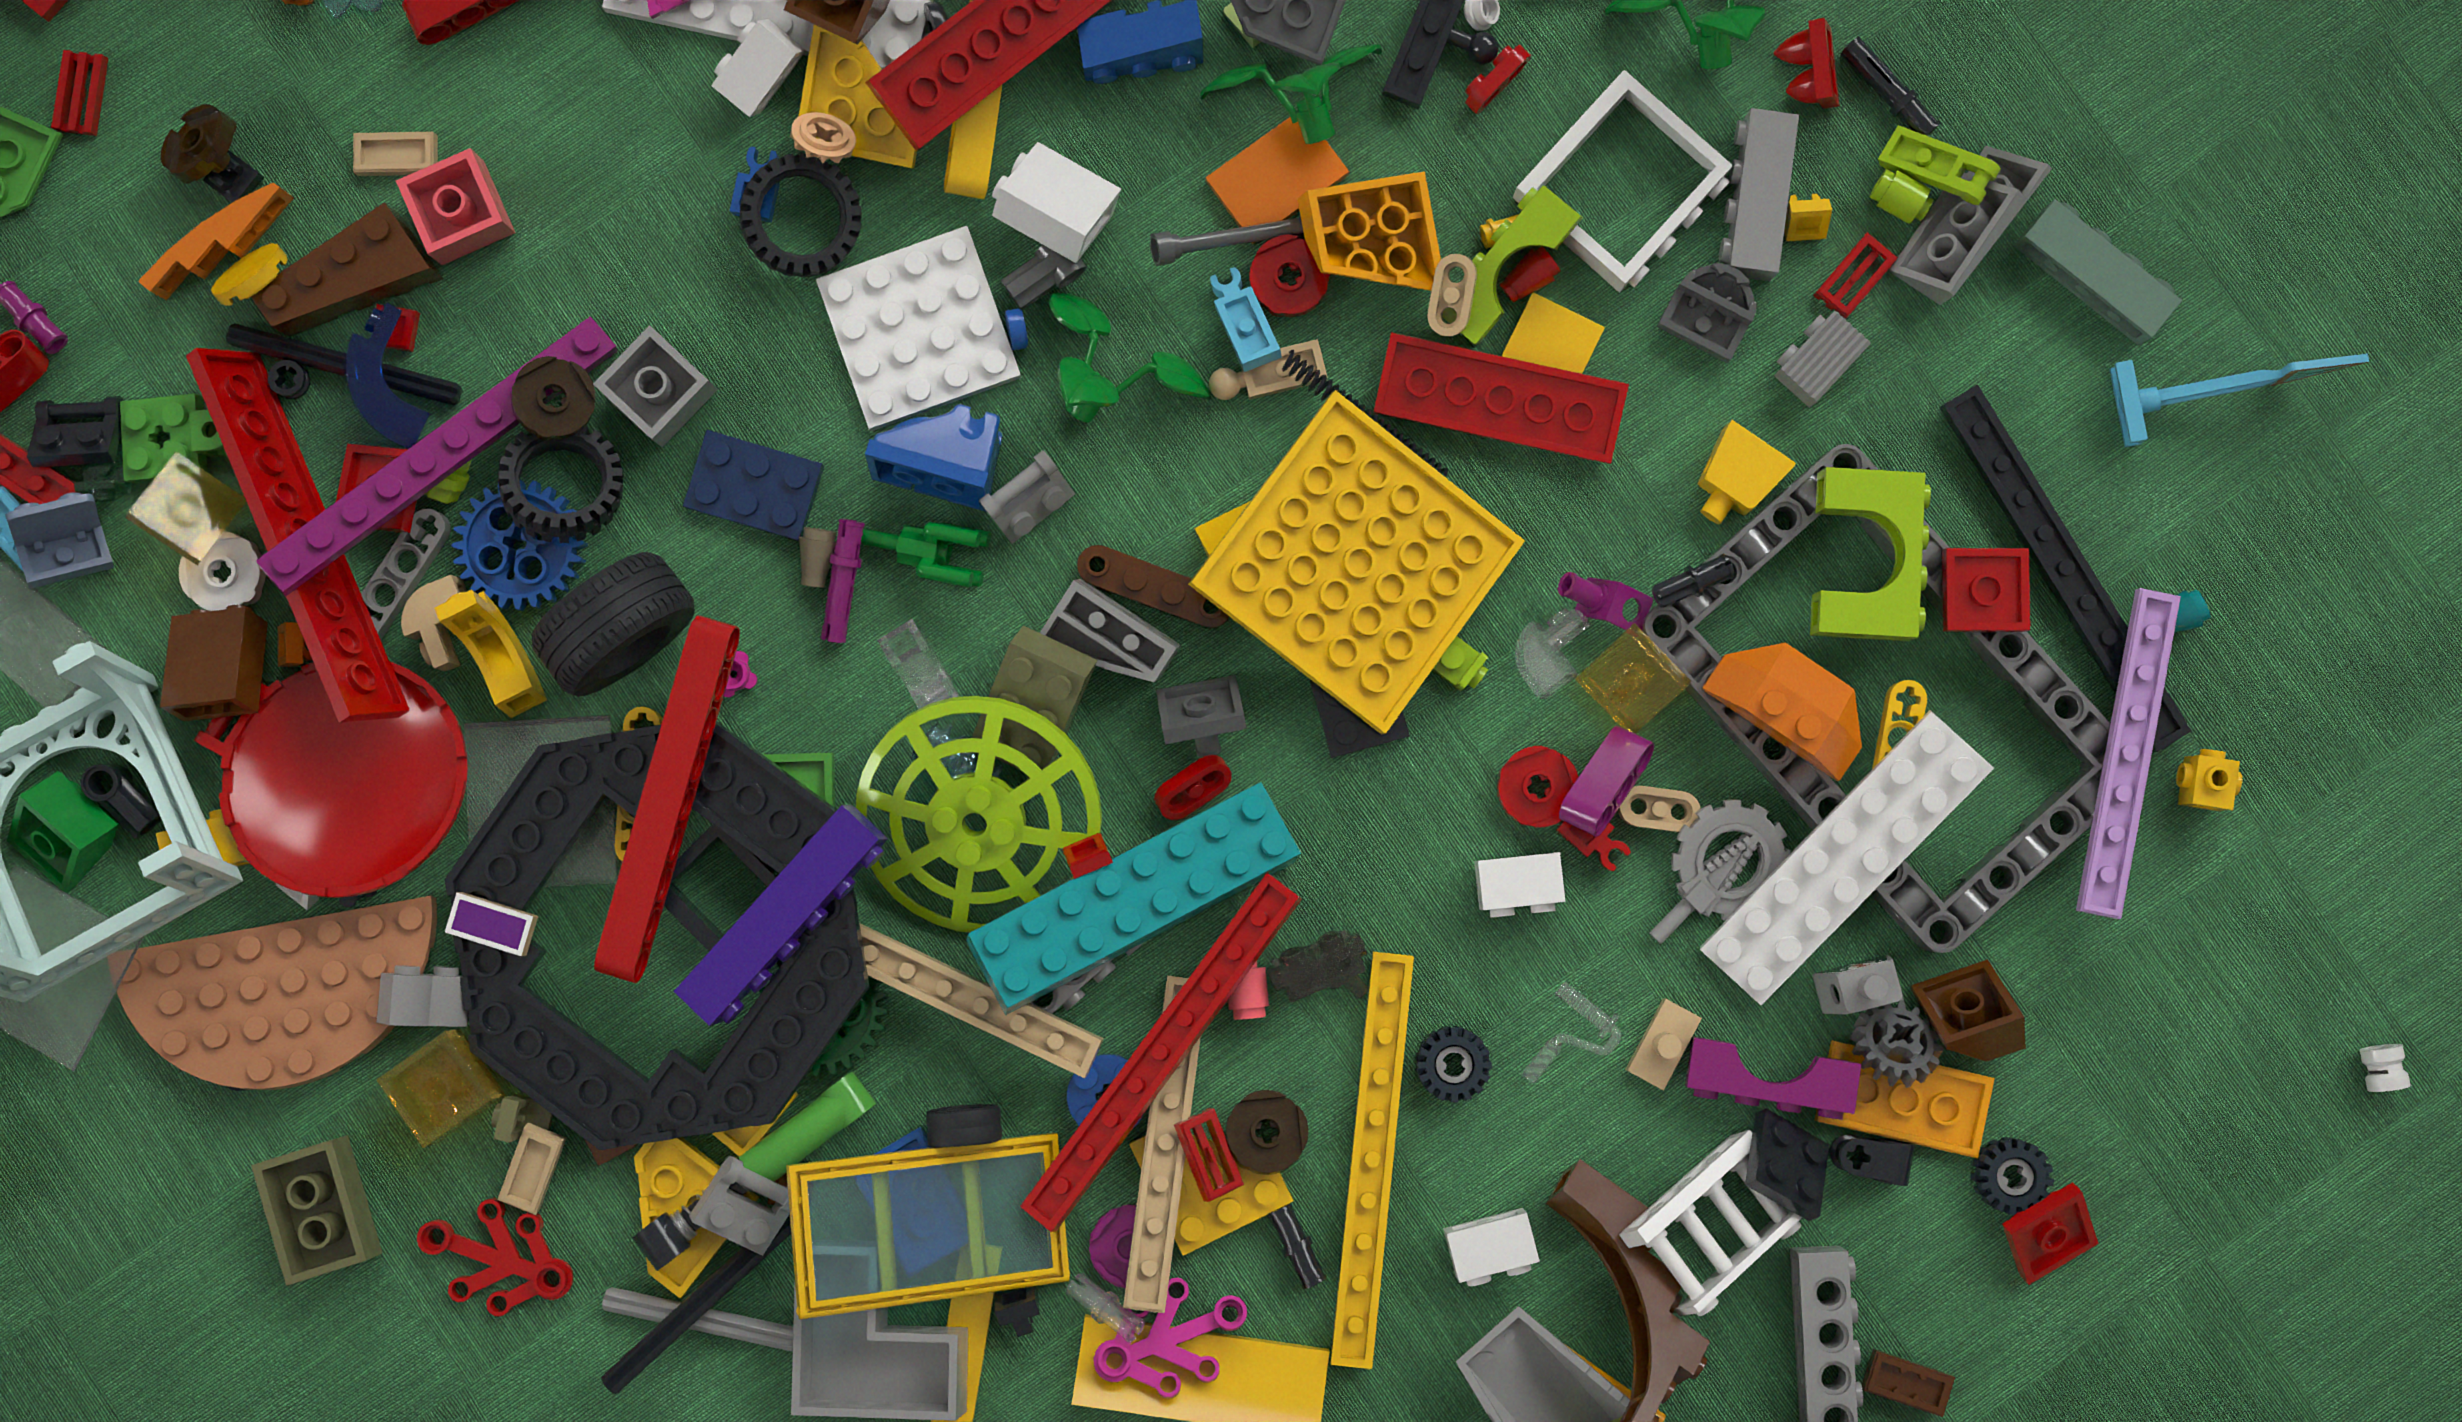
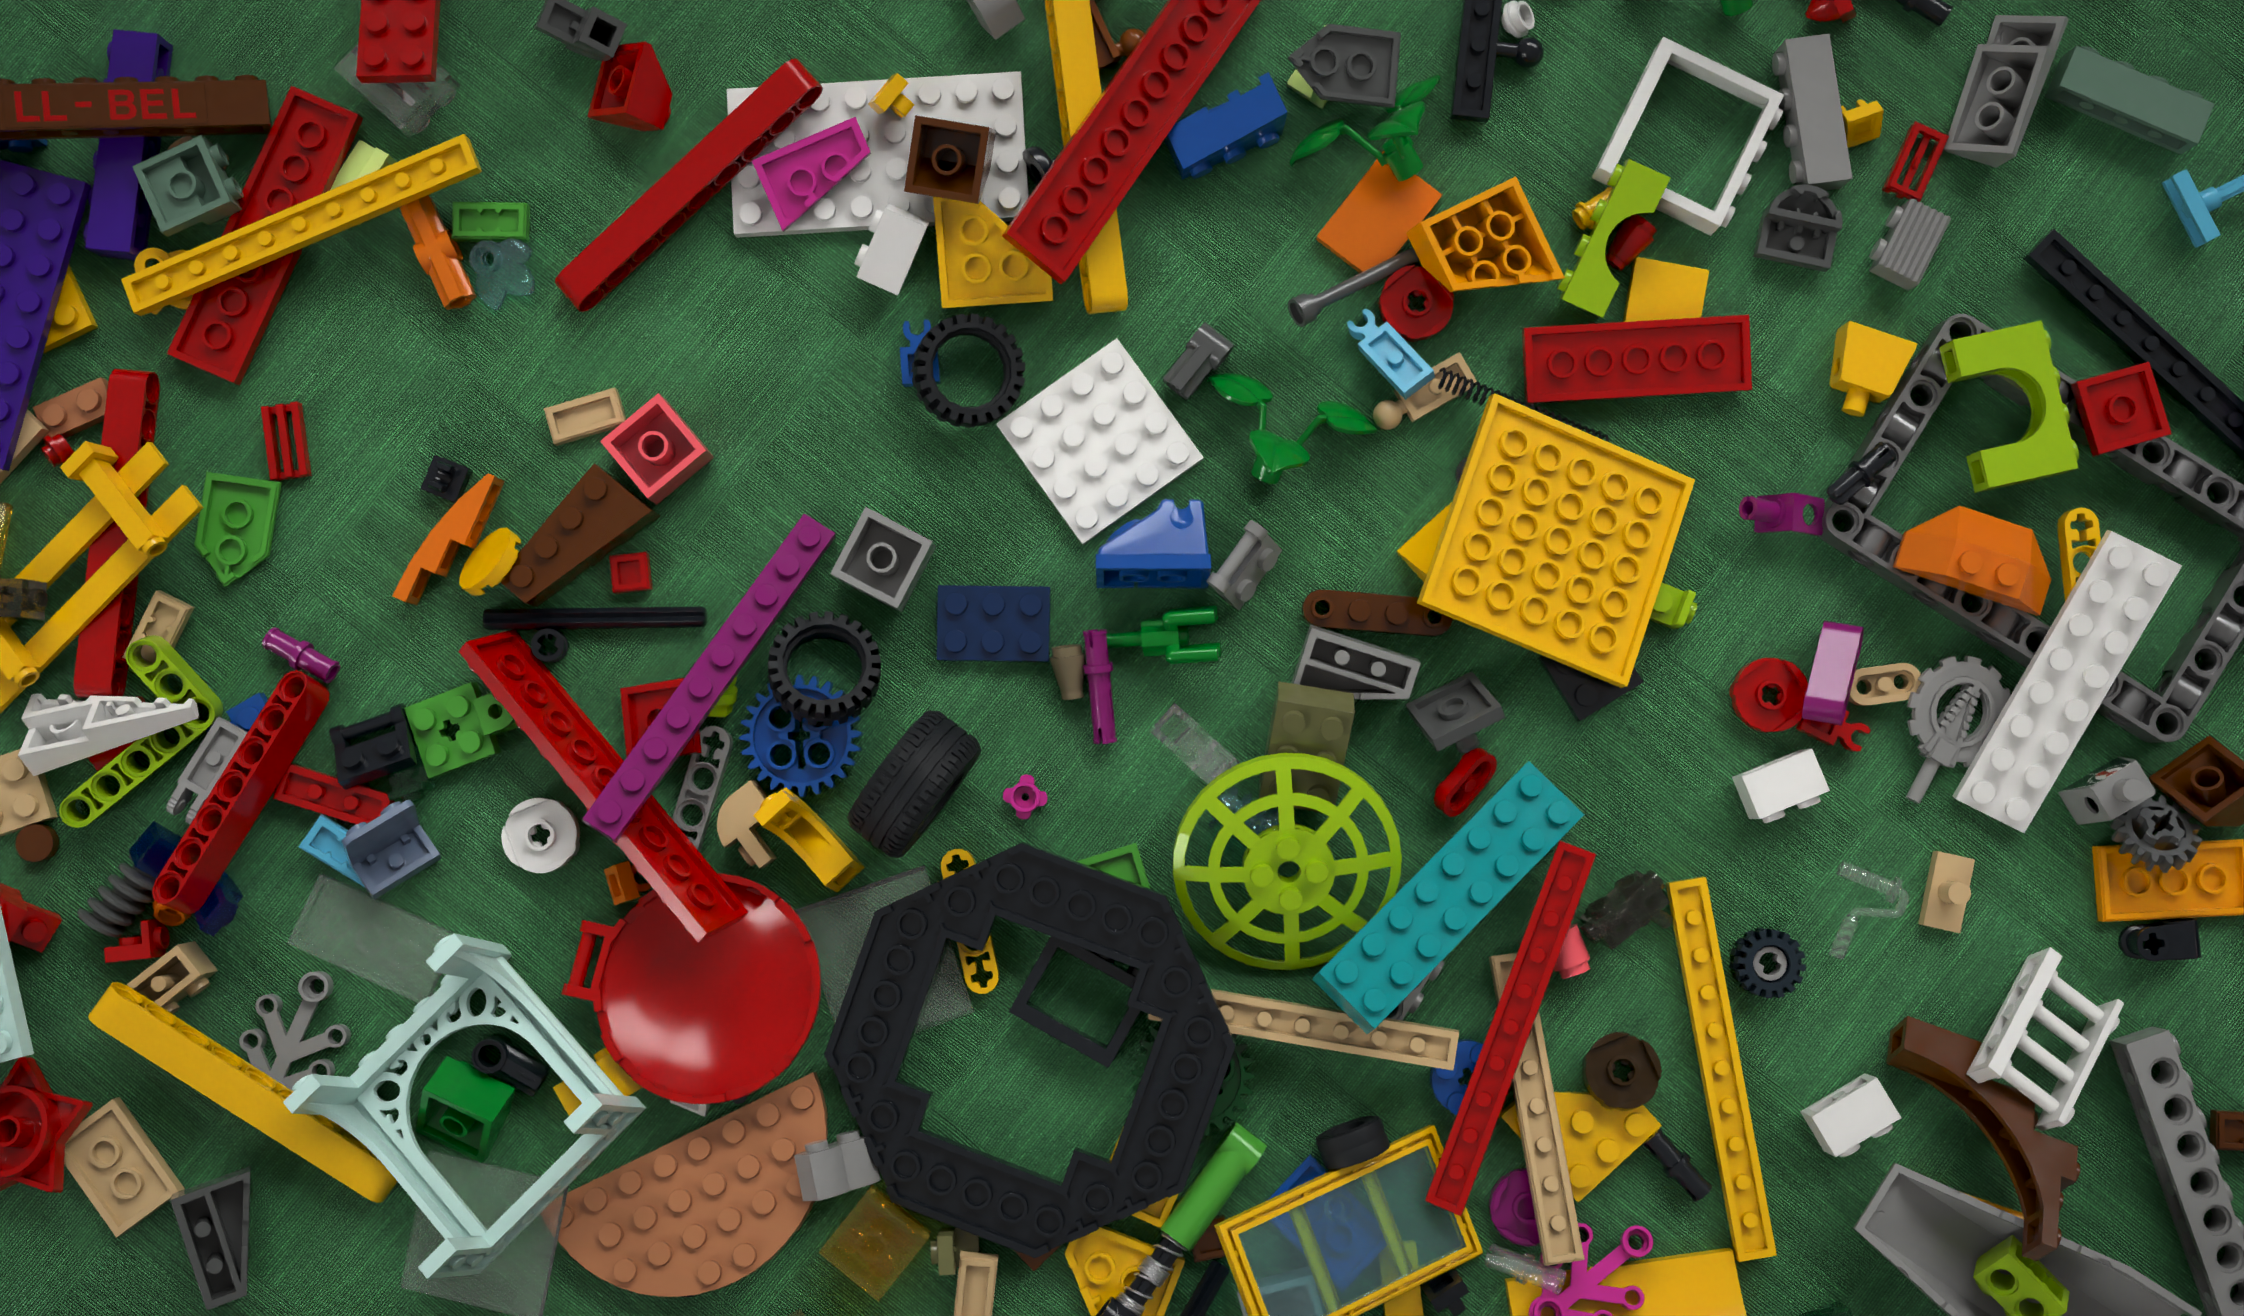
camera: 15 degrees left, 0 degrees up
clear yellow tile [125,452,246,566] -> none
reddish brown brick [160,605,268,722] -> none
dark brown plate [161,104,237,184] -> none
clear blue arch [343,303,430,449] -> none
tile [445,892,538,956] -> none
dark brown plate [511,356,595,441] -> none
red beam [594,615,740,984] -> none
dark purple brick [673,805,888,1026] -> none
light grey plate [689,1156,790,1256] -> none
light nougat gear [790,112,856,163] -> none
white brick [992,142,1121,263] -> none
blue tile [1005,308,1028,351] -> none
red tile [1062,833,1113,879] -> none
red tile [1174,1108,1244,1202] -> none
tan plate [1427,254,1477,336] -> none
red plate [1465,45,1532,115] -> none
clear brick [1515,609,1591,699] -> none
clear yellow tile [1575,623,1691,734] -> none
magenta arch [1685,1036,1861,1120] -> none
black plate [1745,1108,1829,1221] -> none
lime brick [1869,169,1934,224] -> none
lime plate [1878,125,2001,205] -> none

